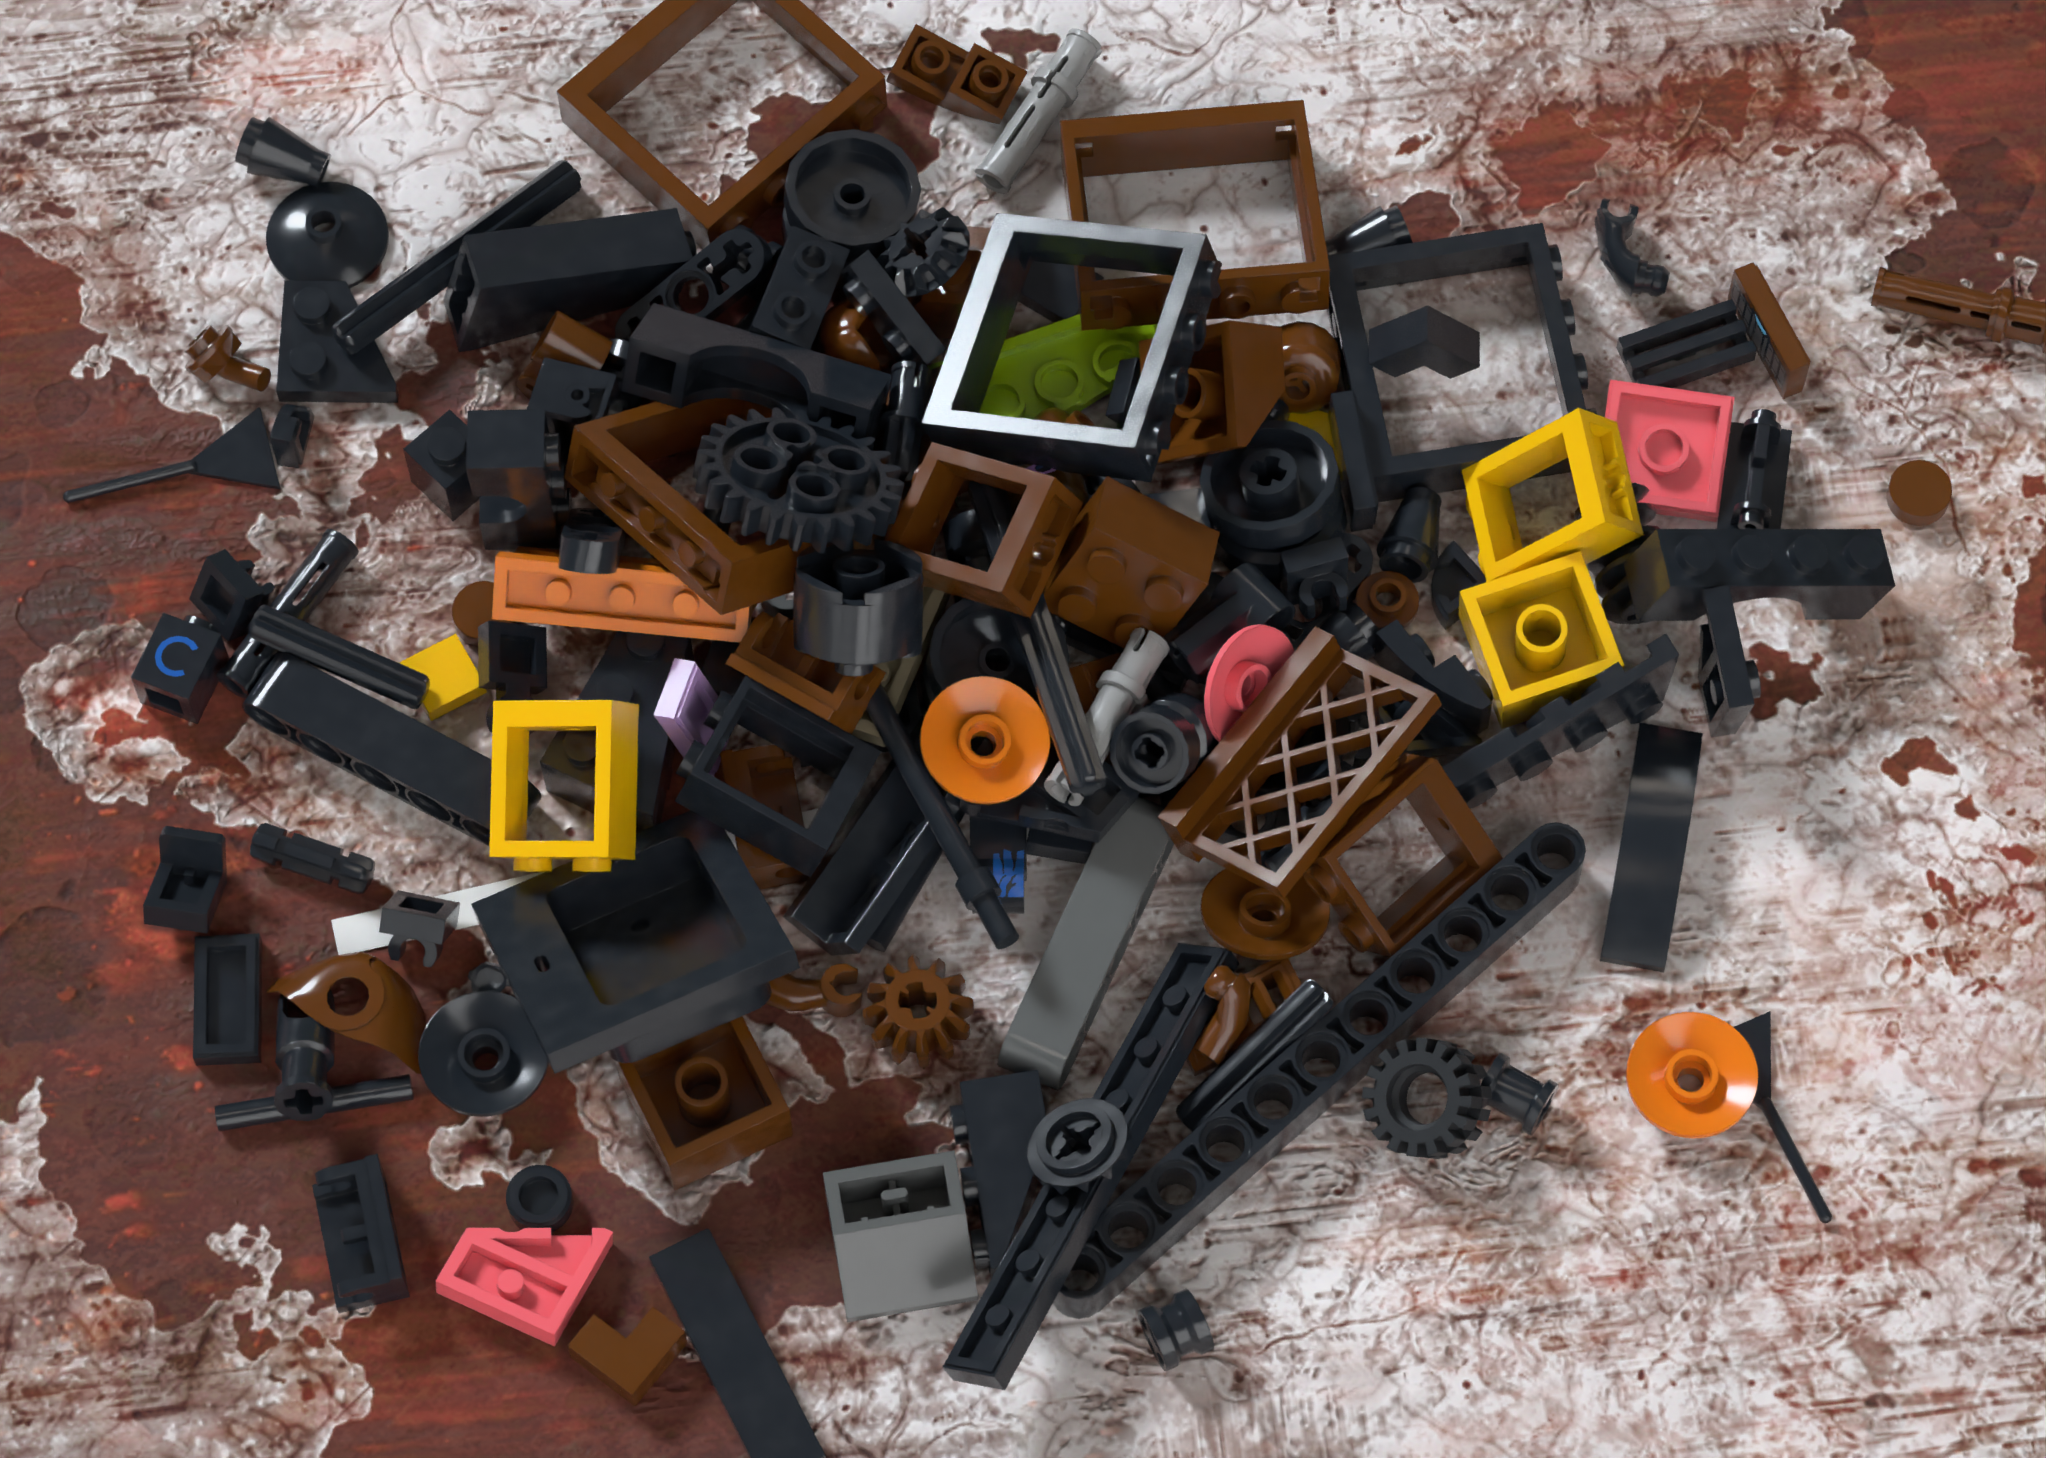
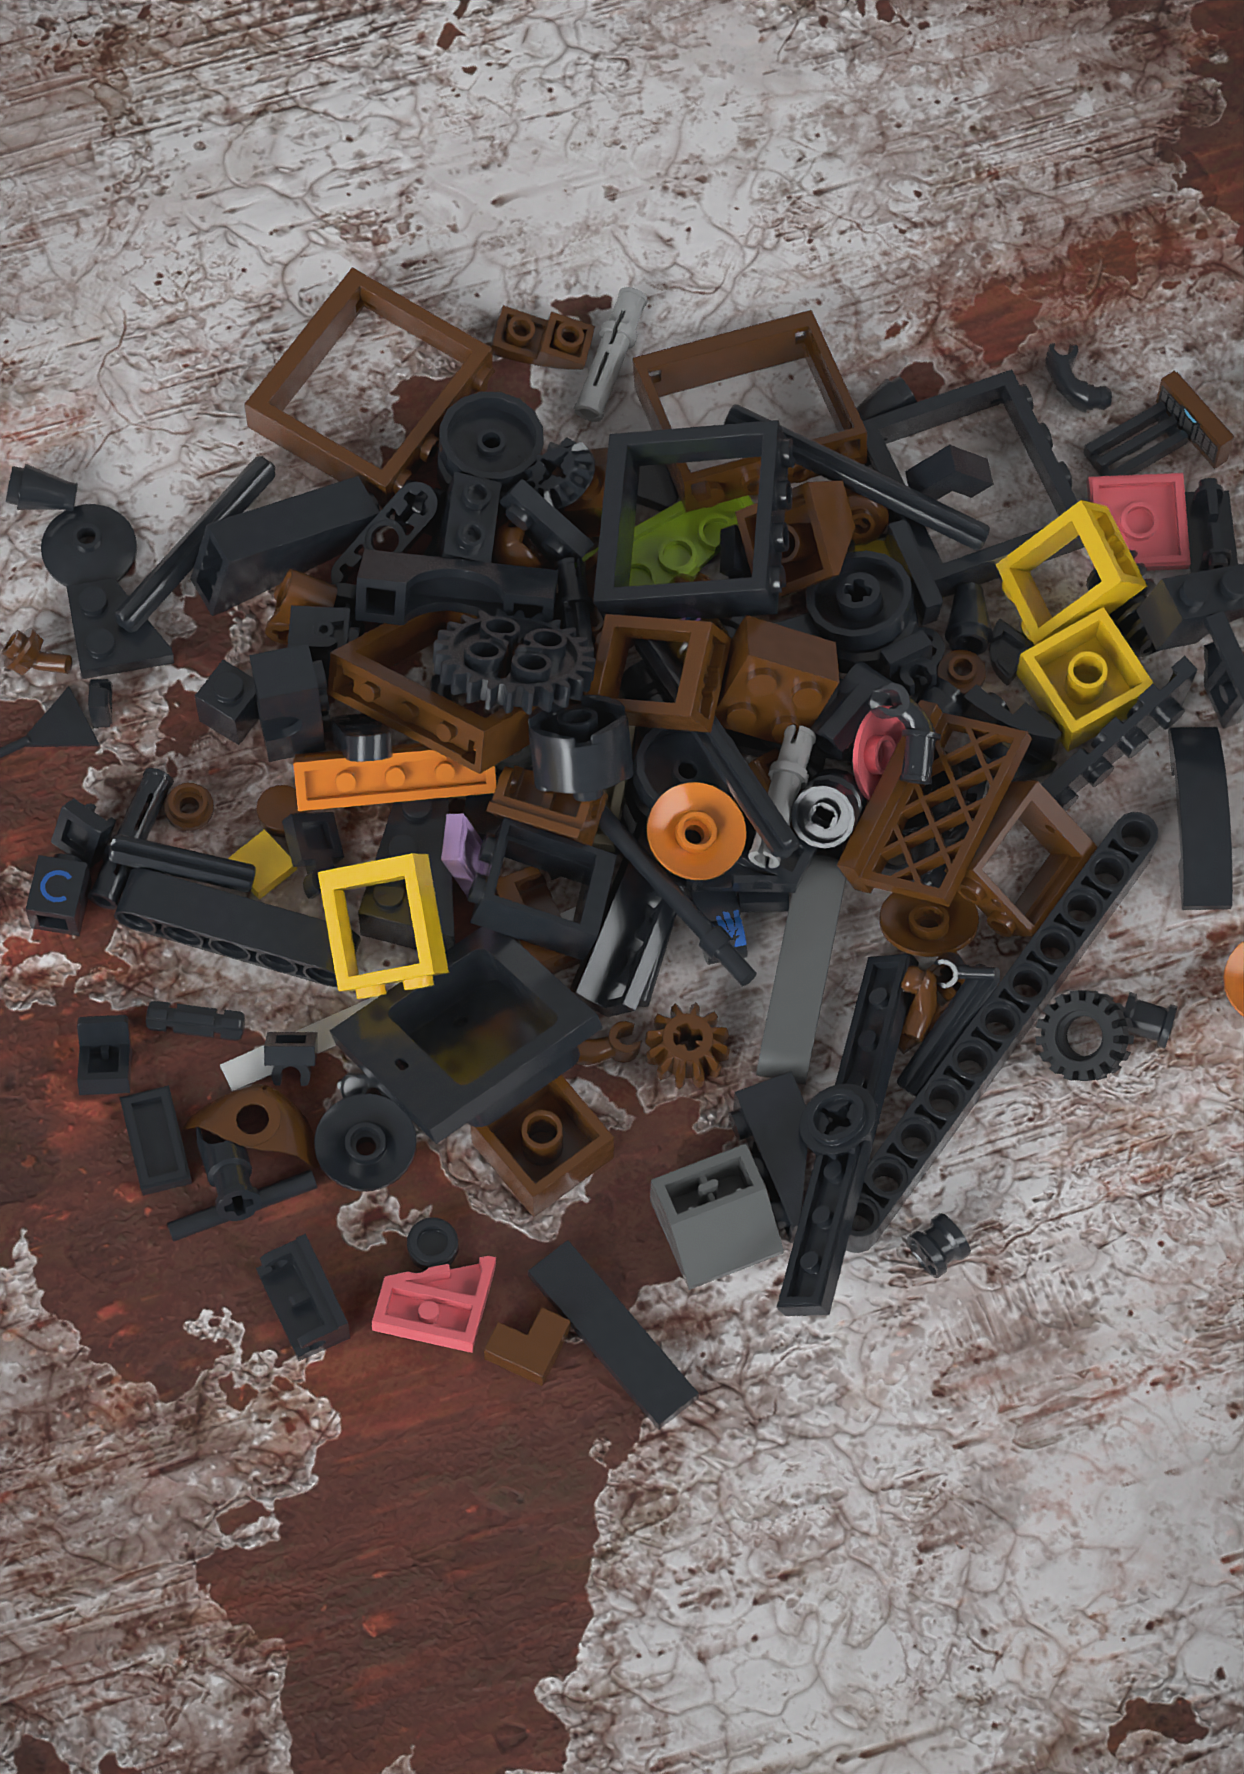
camera: 15 degrees left, 0 degrees up
none -> reddish brown plate [164,783,214,831]
none -> black axle [724,404,990,550]
none -> black piece [871,683,942,785]
none -> black hand [934,952,1000,988]

